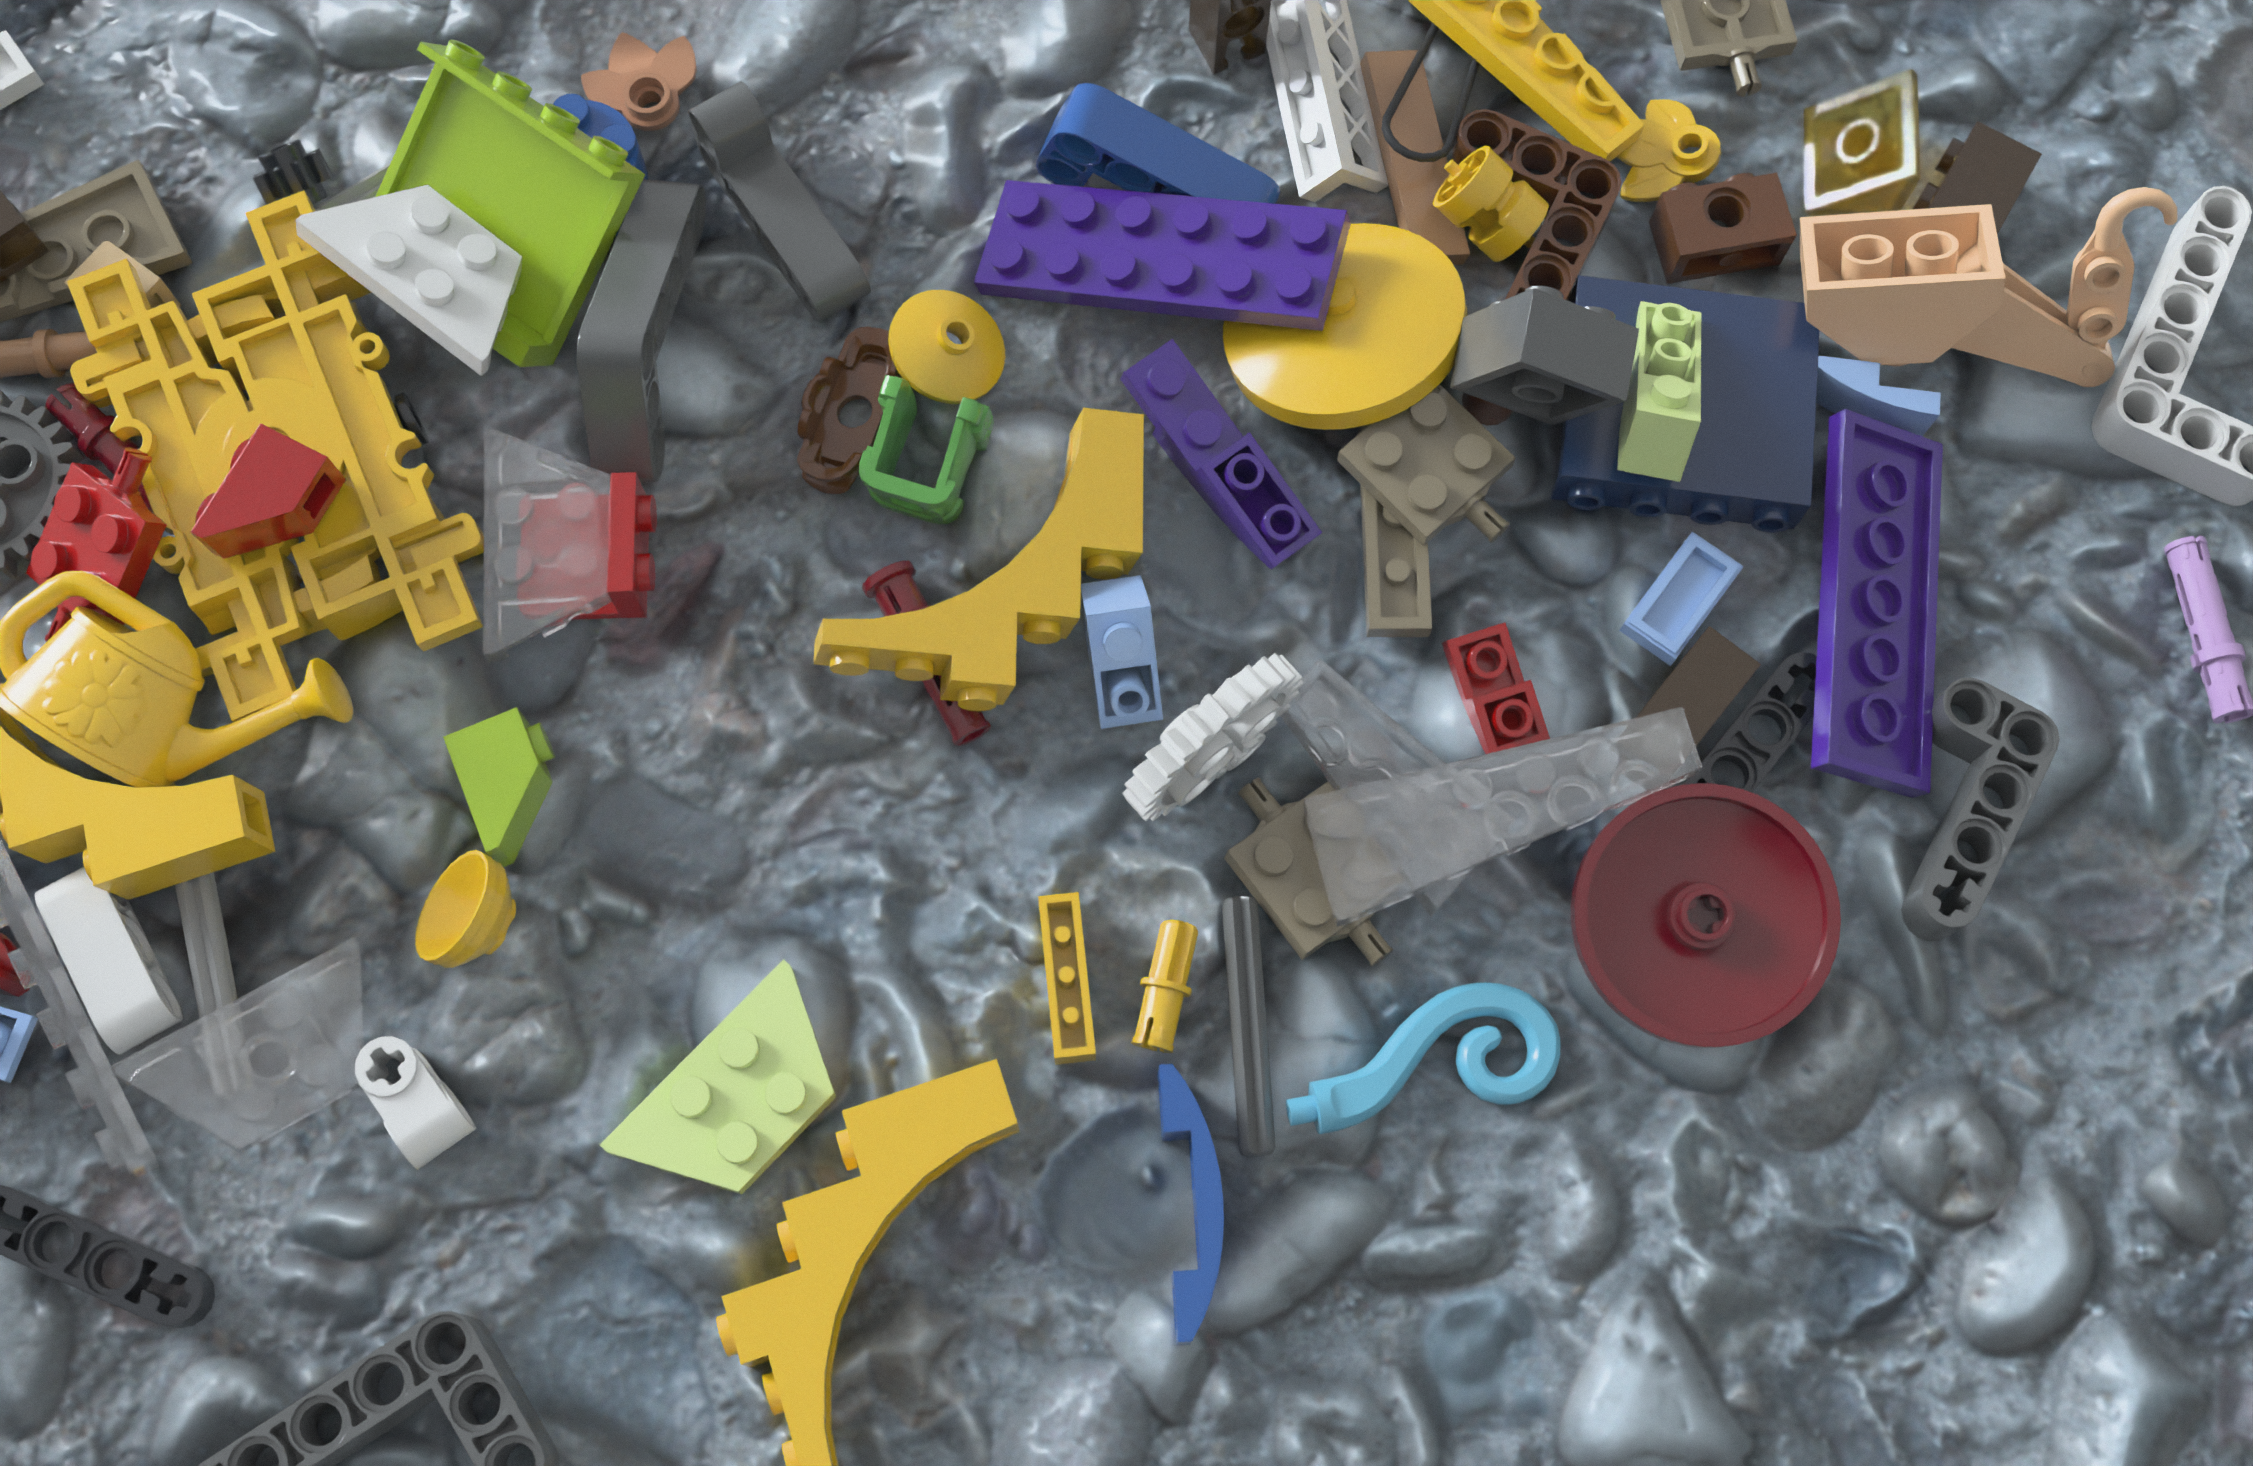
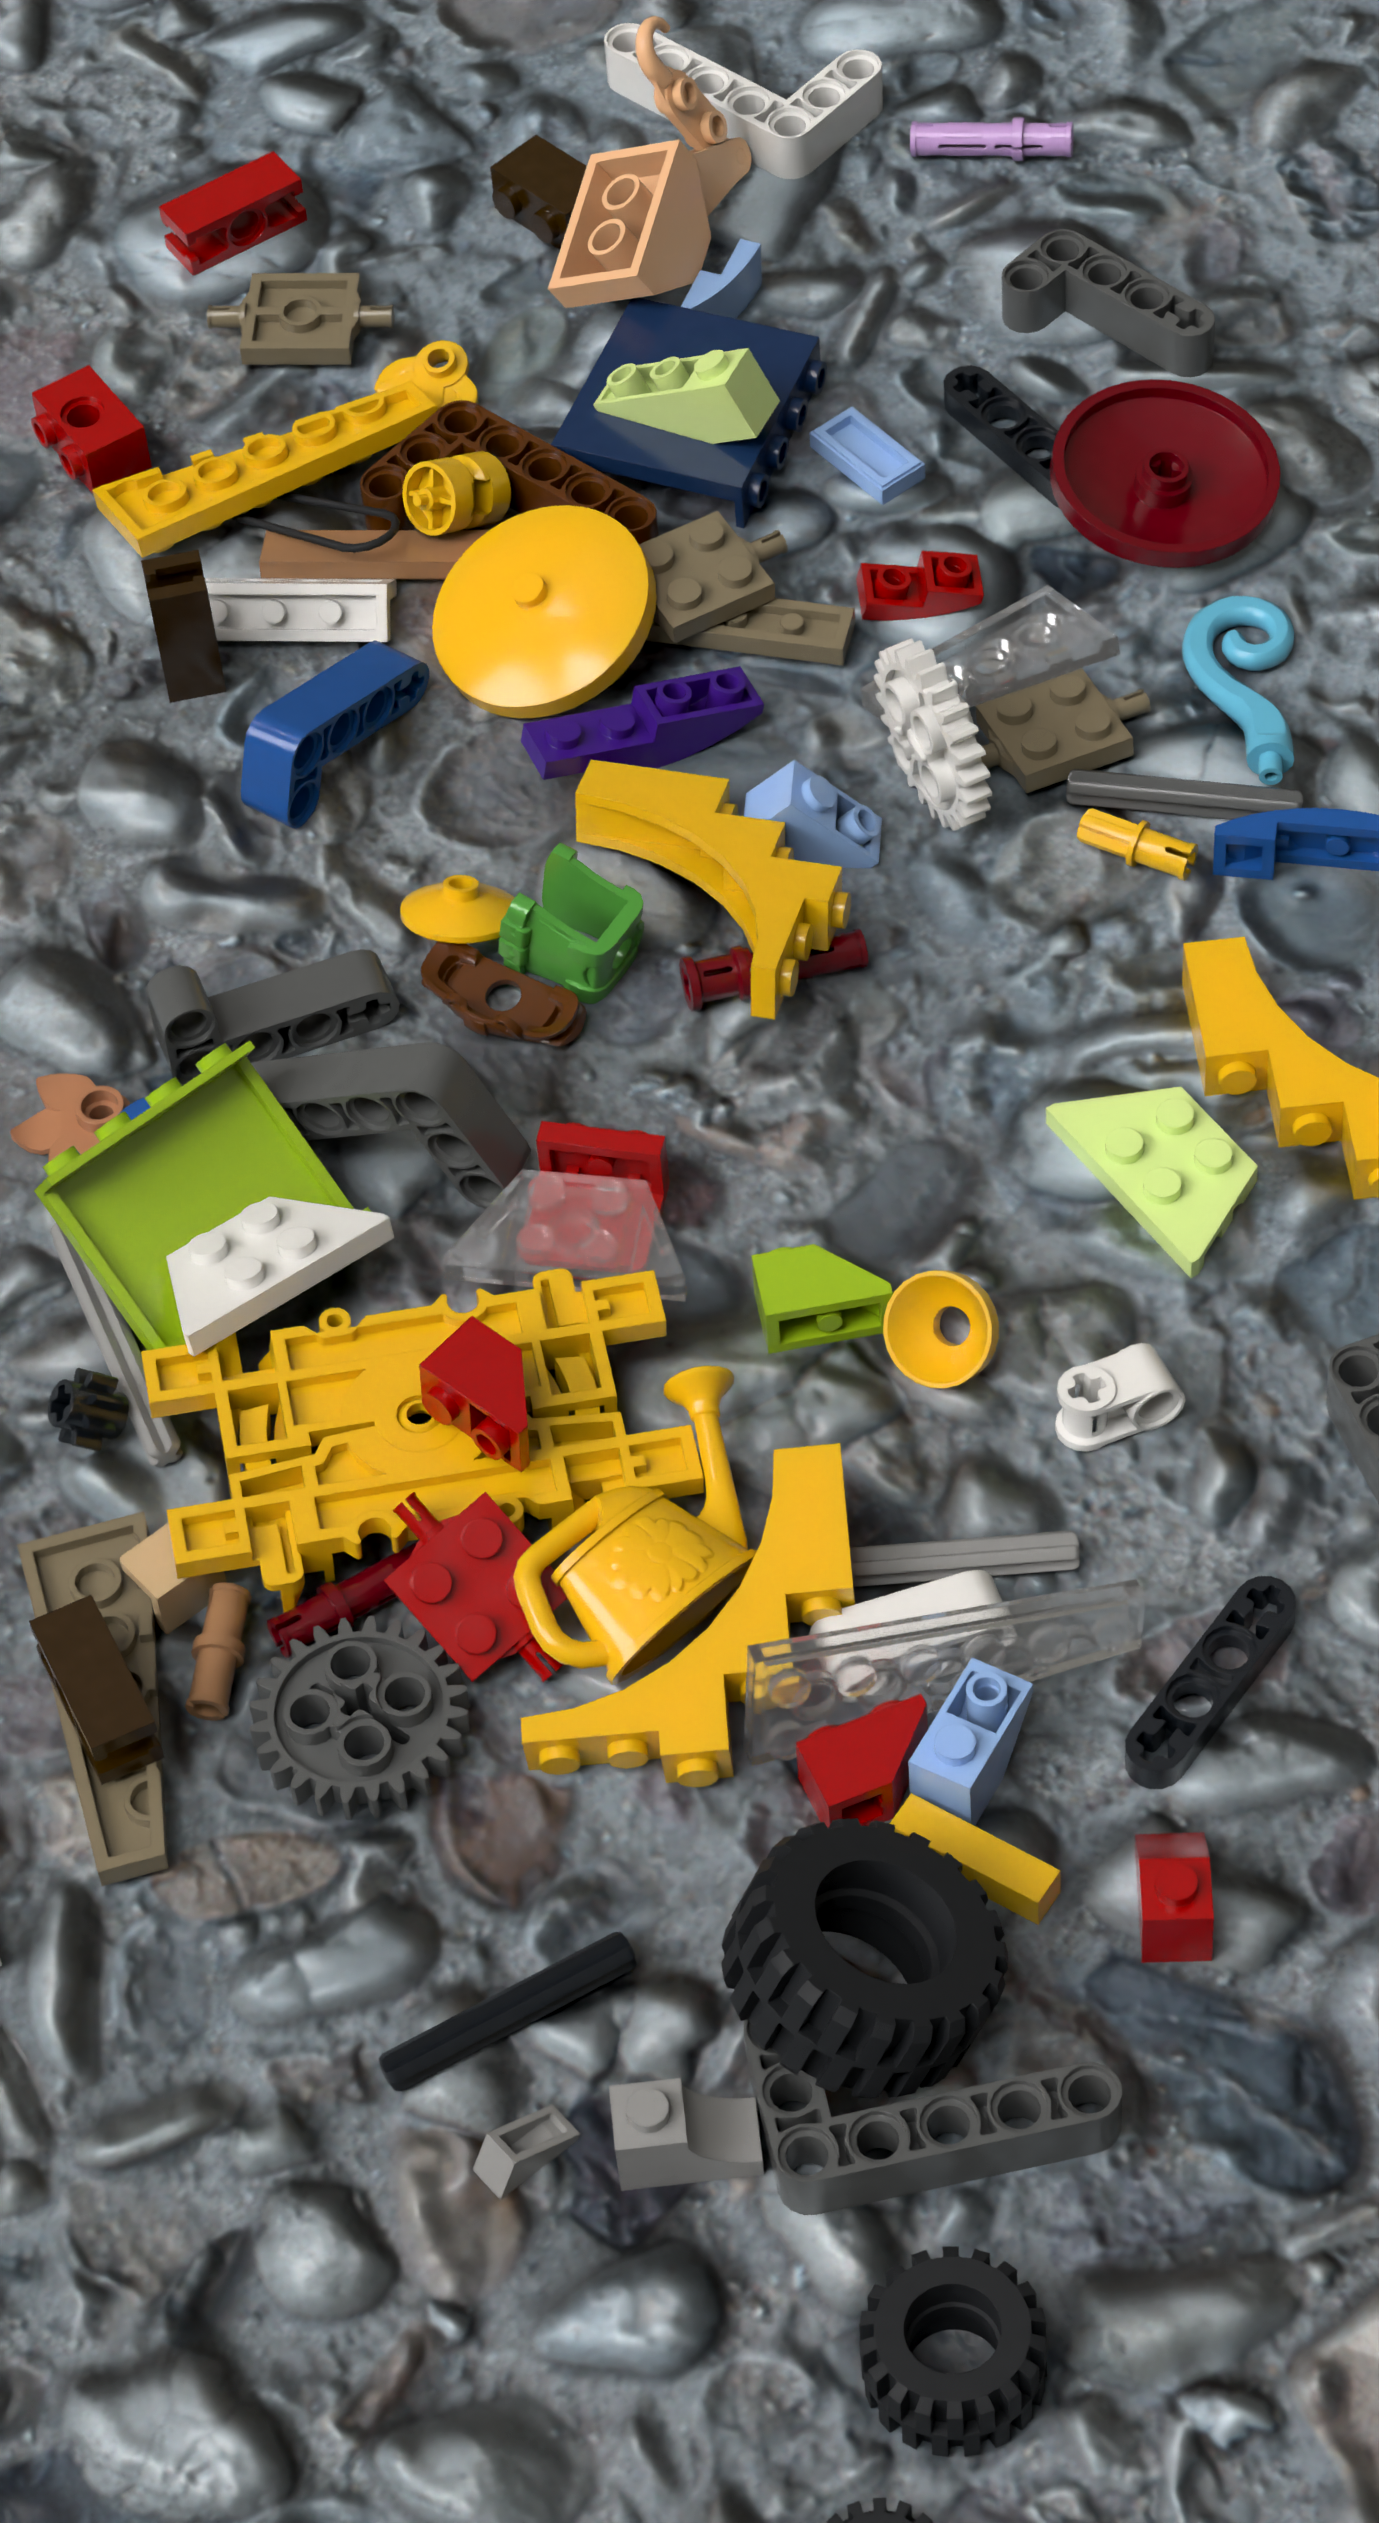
camera: 70 degrees left, 20 degrees down
clear wing [111,937,364,1154] -> none
dark purple plate [974,180,1351,331] -> none
yellow piece [1038,892,1096,1065] -> none
clear wing [1303,707,1702,927] -> none
dark grey brick [1450,286,1639,425] -> none
dark brown piece [1603,626,1761,795] -> none
reddish brown brick [1649,173,1797,284] -> none
clear yellow slope [1803,69,1921,216] -> none
dark purple plate [1811,409,1943,798] -> none

